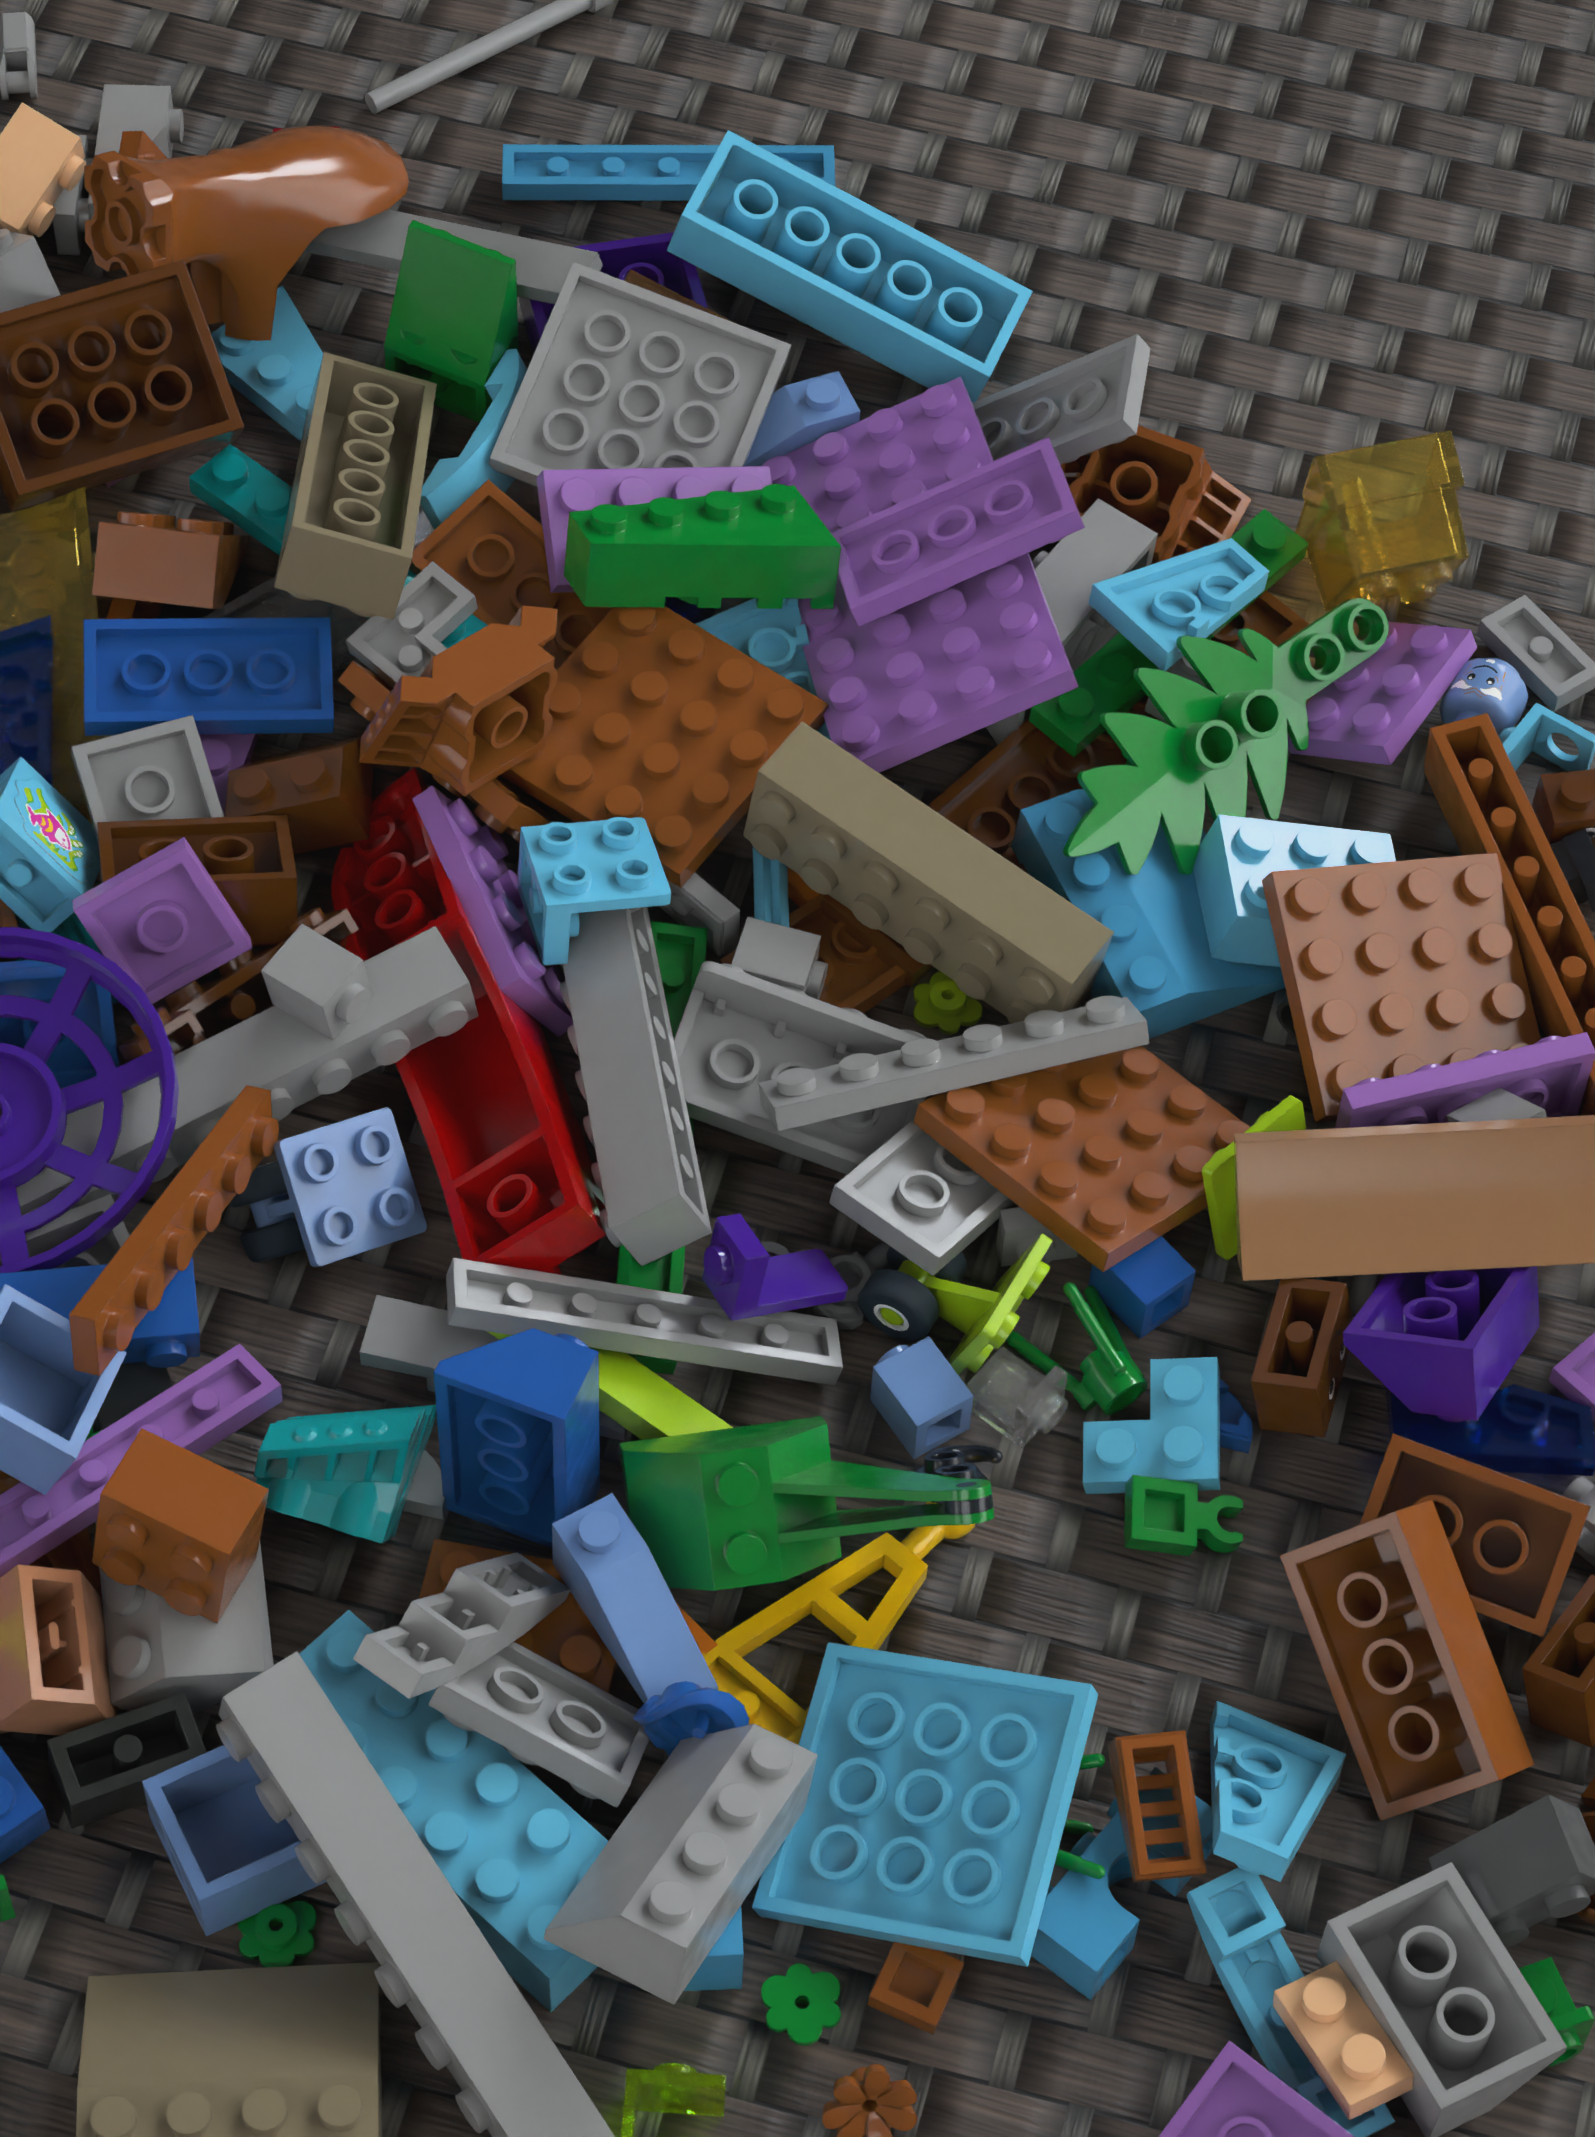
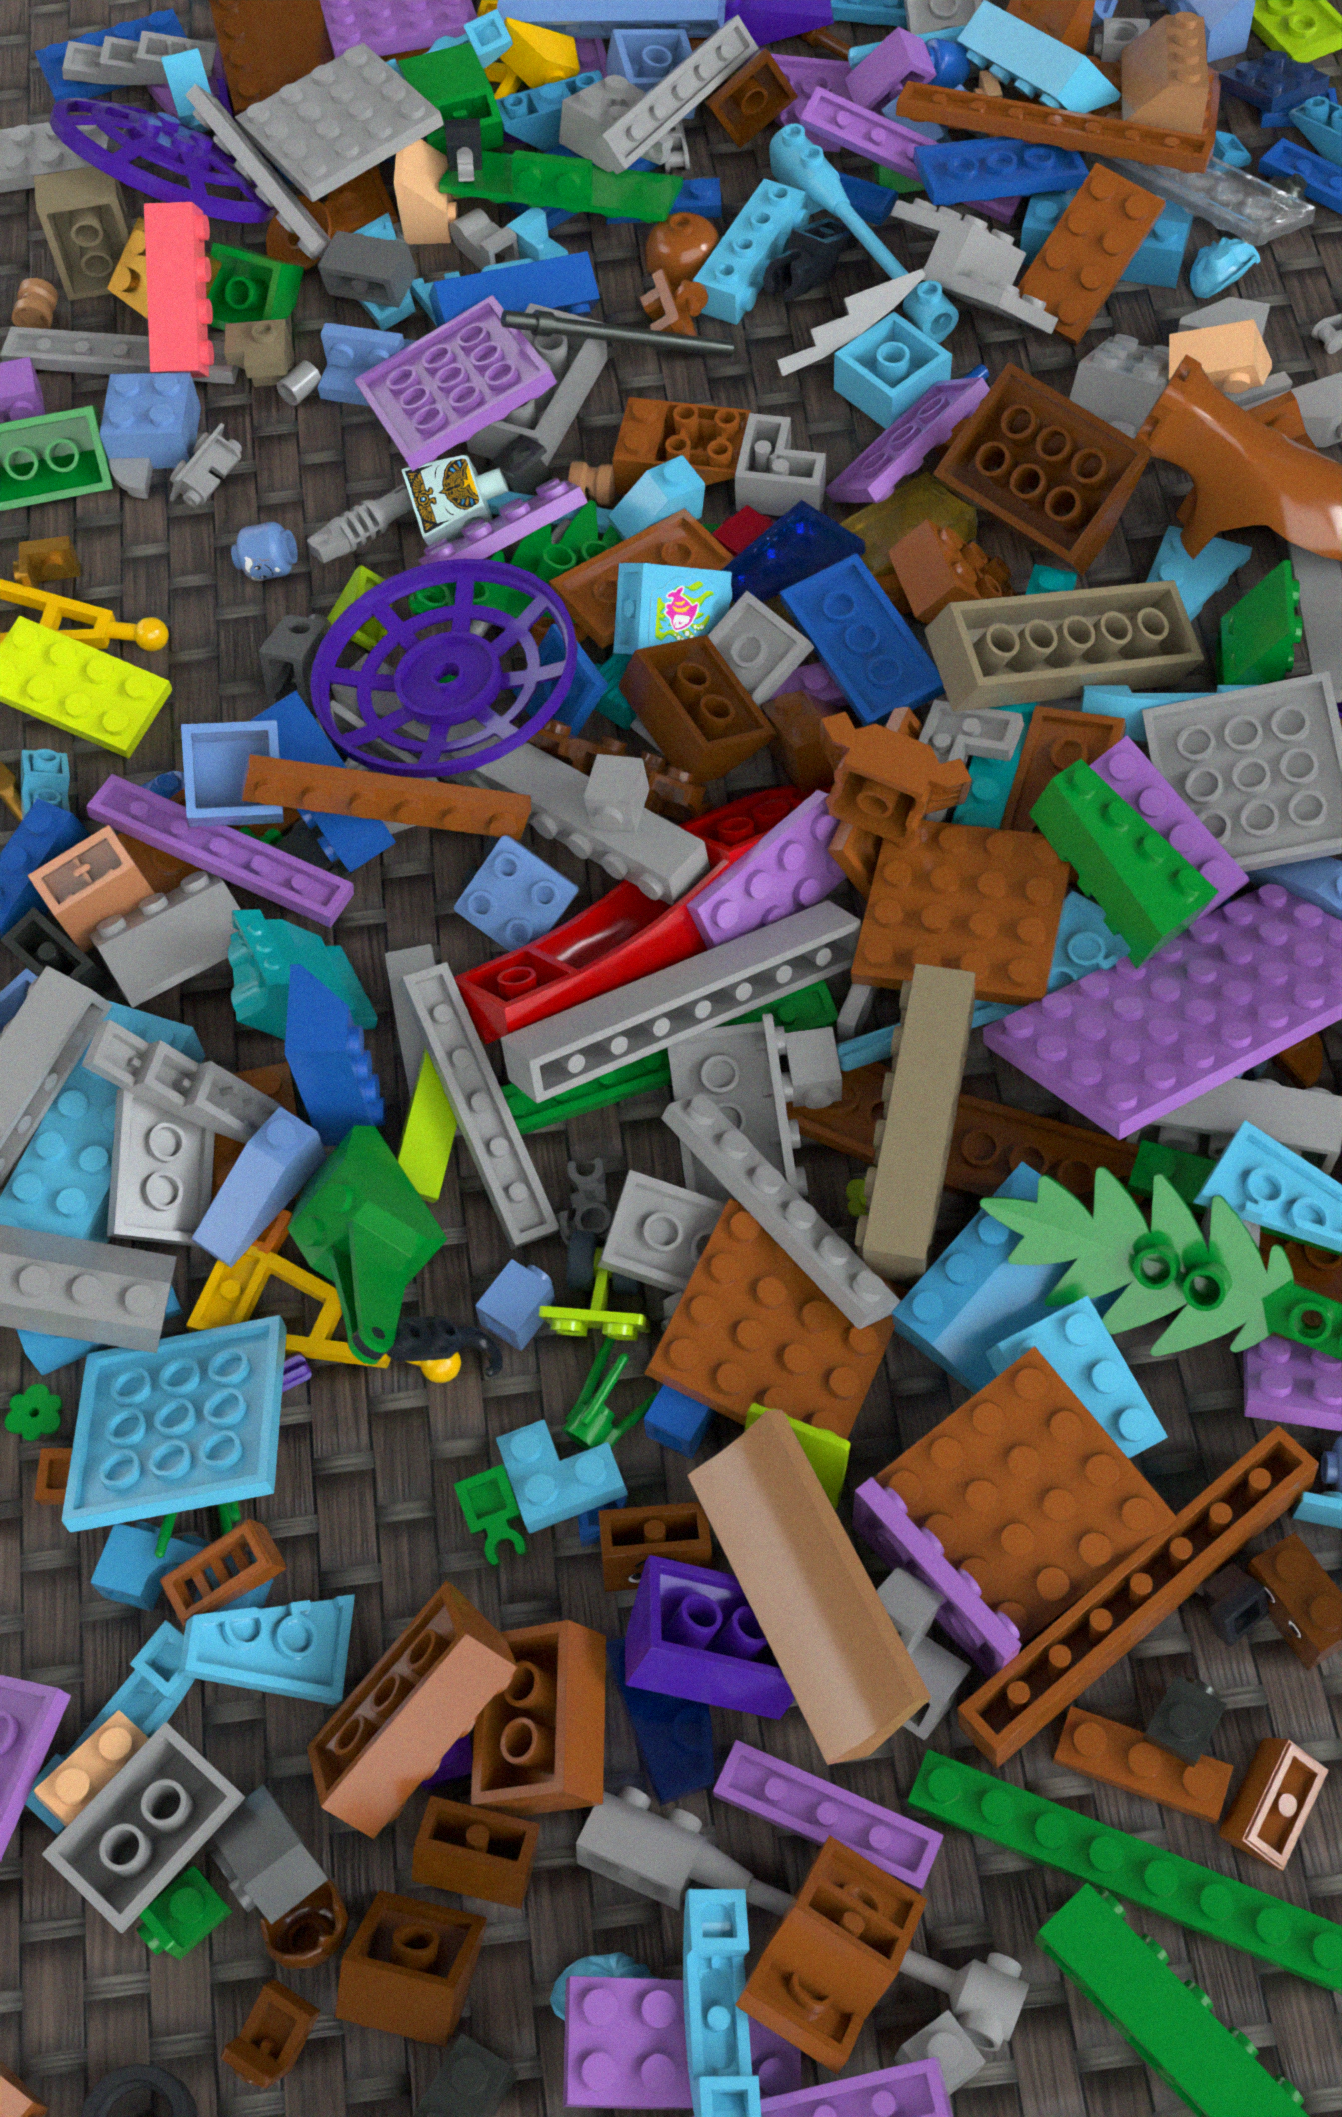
camera: 75 degrees right, 5 degrees up
medium lavender plate [72,837,252,1004] -> none
dark orange brick [92,1428,269,1624] -> none
medium azure bracket [517,817,671,966] -> none
blue hat [633,1681,749,1756] -> none
dark purple bracket [702,1213,848,1321] -> none
medium lavender plate [831,437,1085,626] -> none
clear bracket [966,1346,1068,1448] -> none

